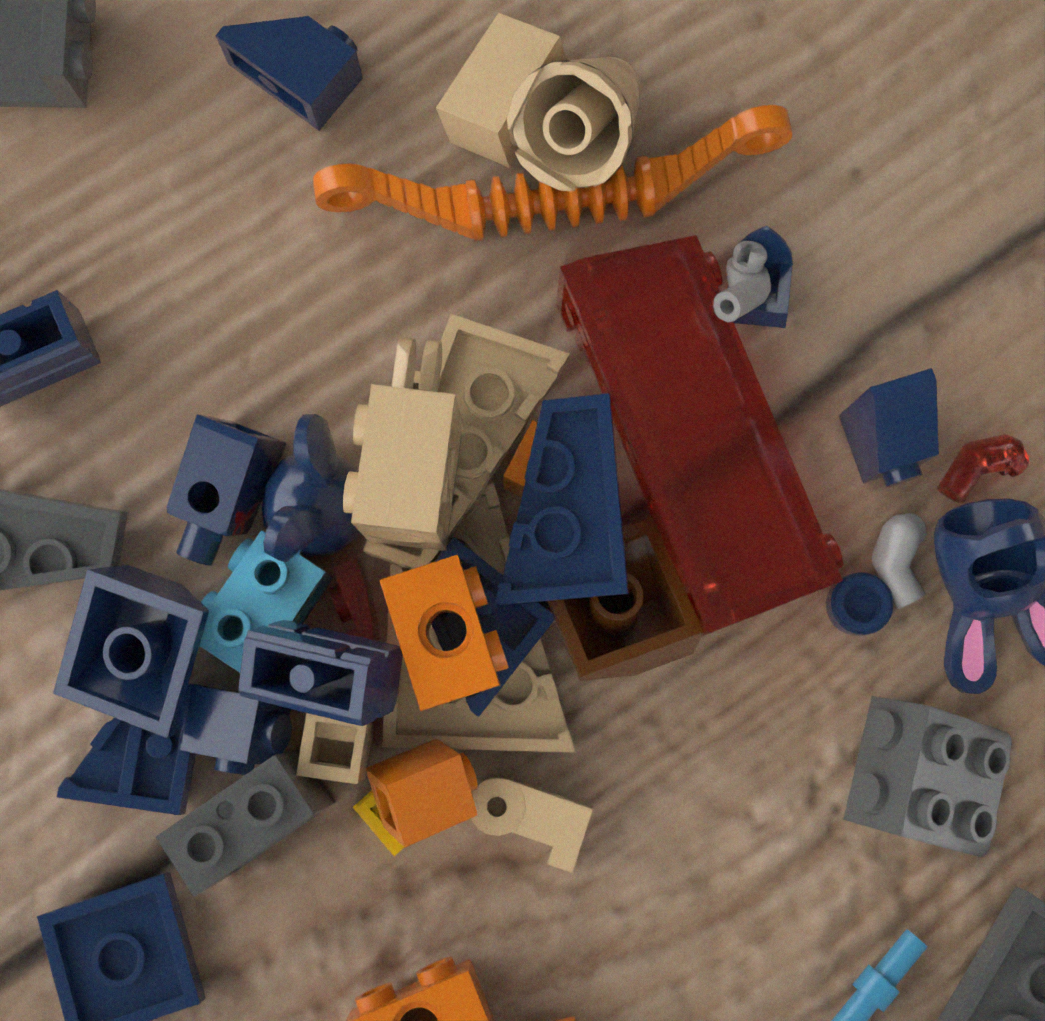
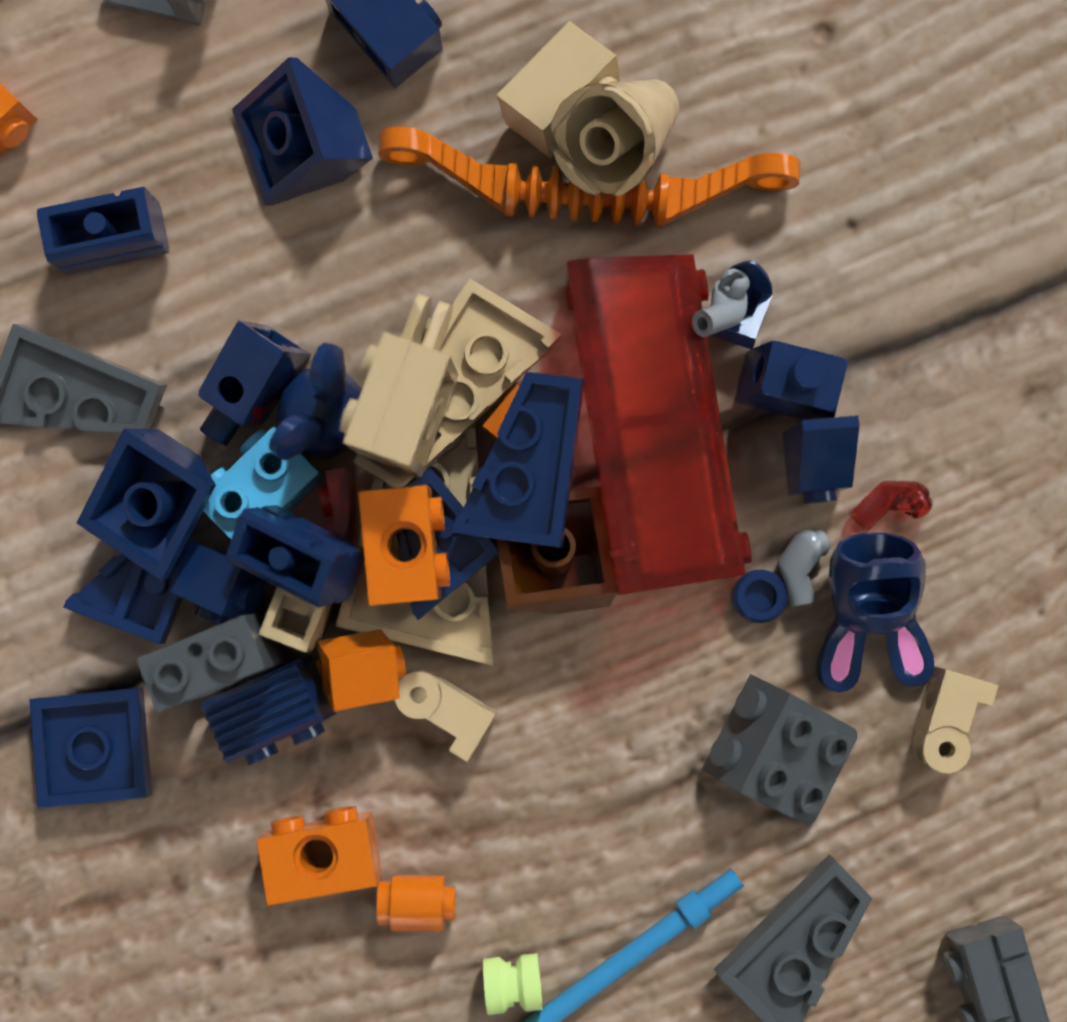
camera: 15 degrees right, 5 degrees up
none -> dark blue brick [201,654,337,766]
none -> dark blue slope [232,57,373,206]
none -> dark blue torso [734,341,849,420]

